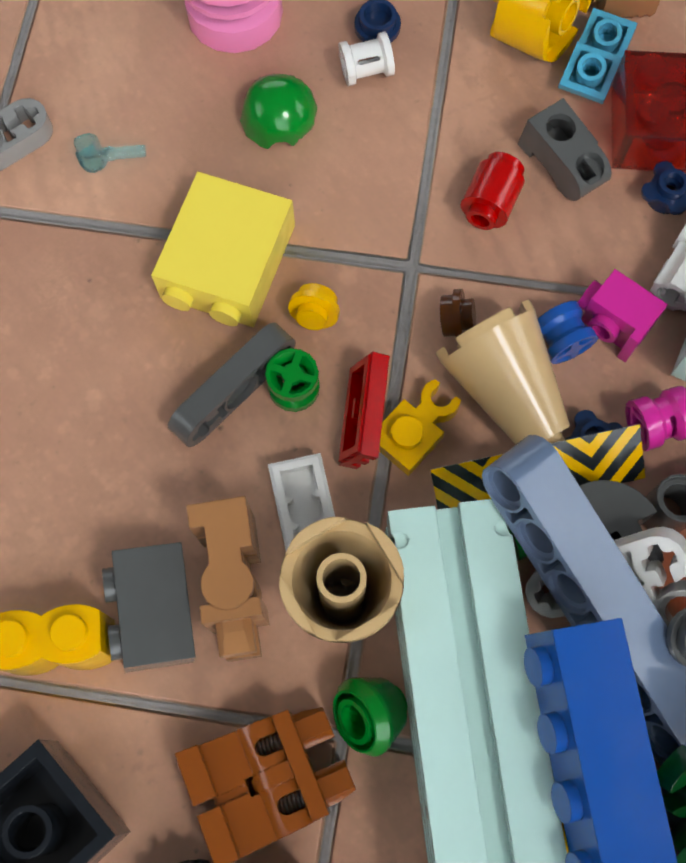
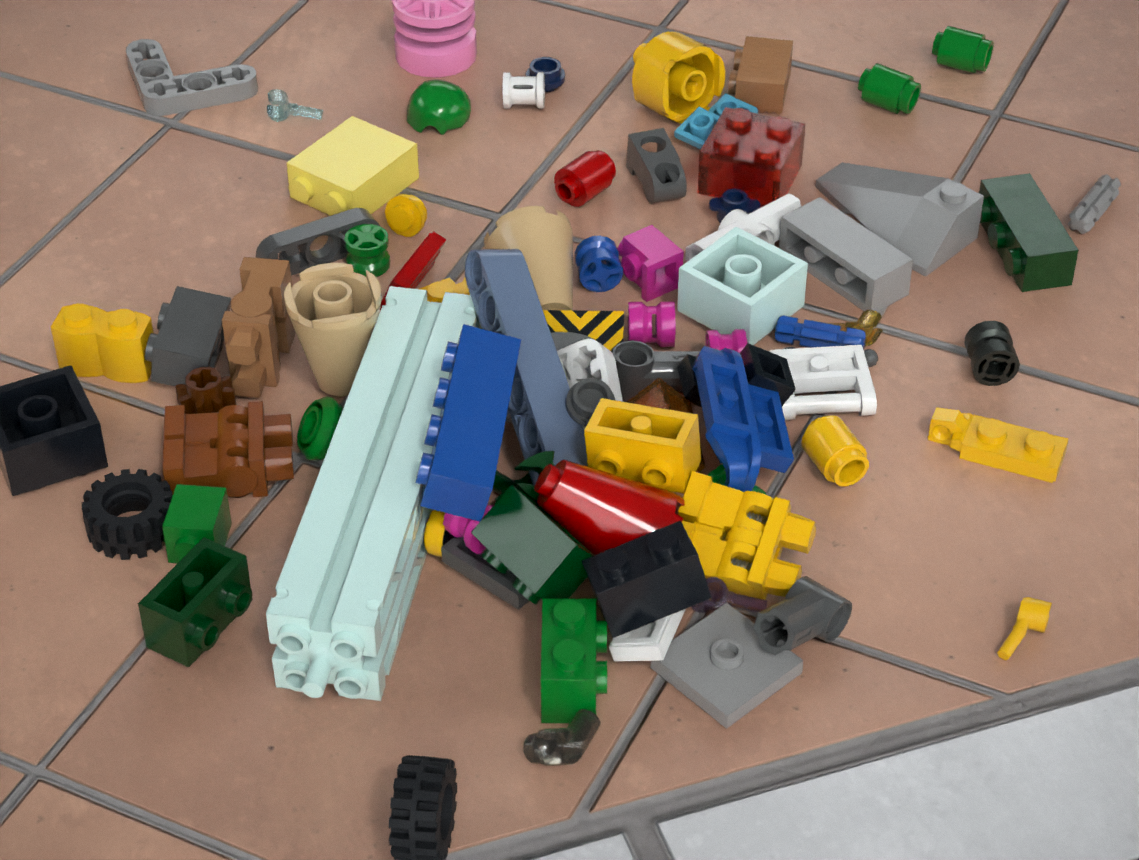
camera: 15 degrees right, 30 degrees down
none -> reddish brown gear [175,367,237,414]

